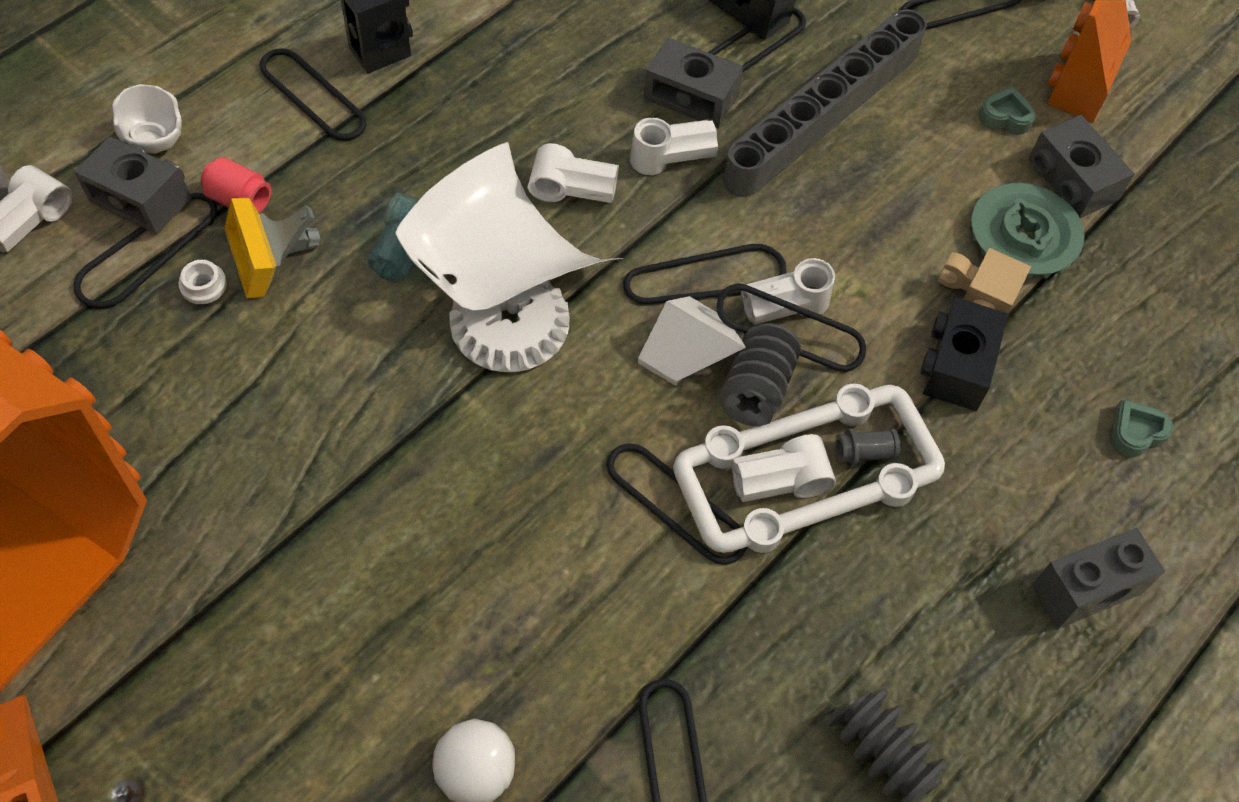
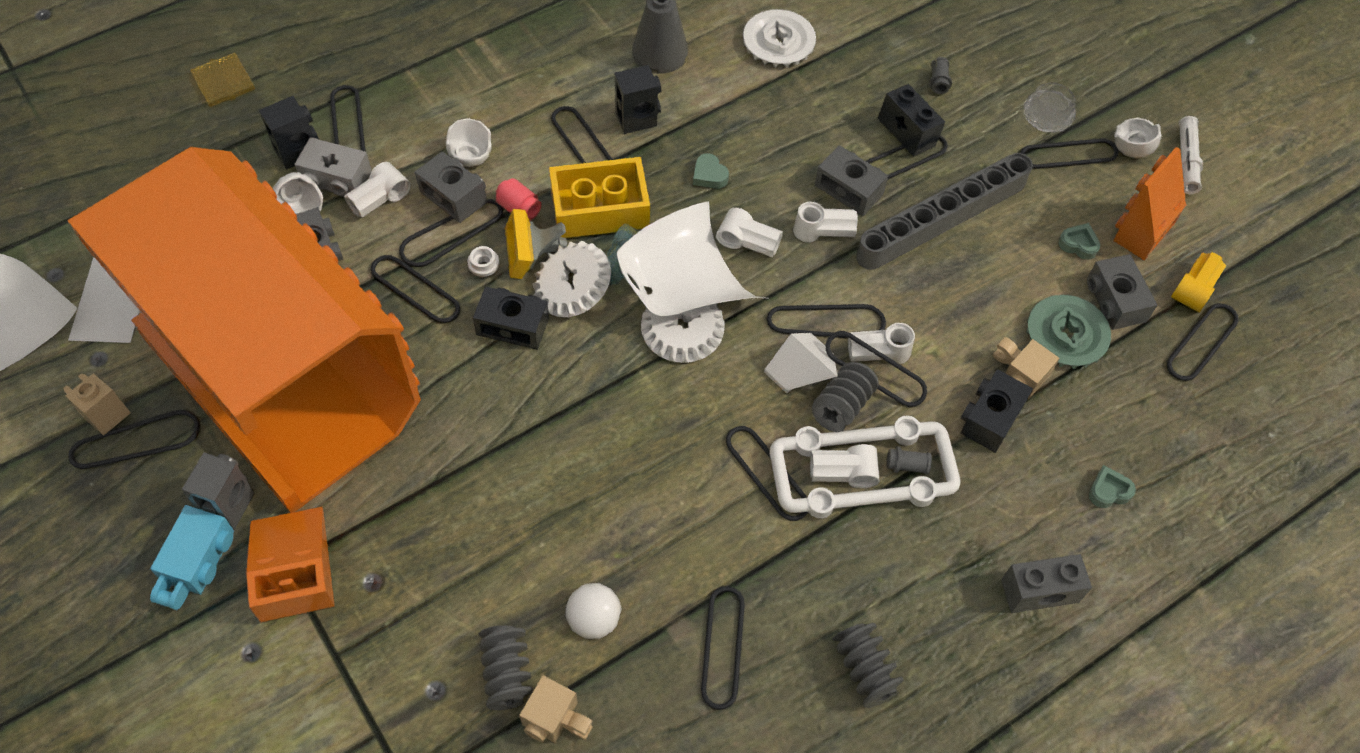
camera: 15 degrees right, 0 degrees up
none -> black piece [370,255,460,323]
none -> black brick [473,286,549,350]
none -> white gear [532,240,611,317]
none -> yellow brick [549,157,650,238]
none -> sand green tile [693,153,729,188]
none -> black piece [1167,303,1239,381]
none -> yellow piece [1171,252,1226,313]

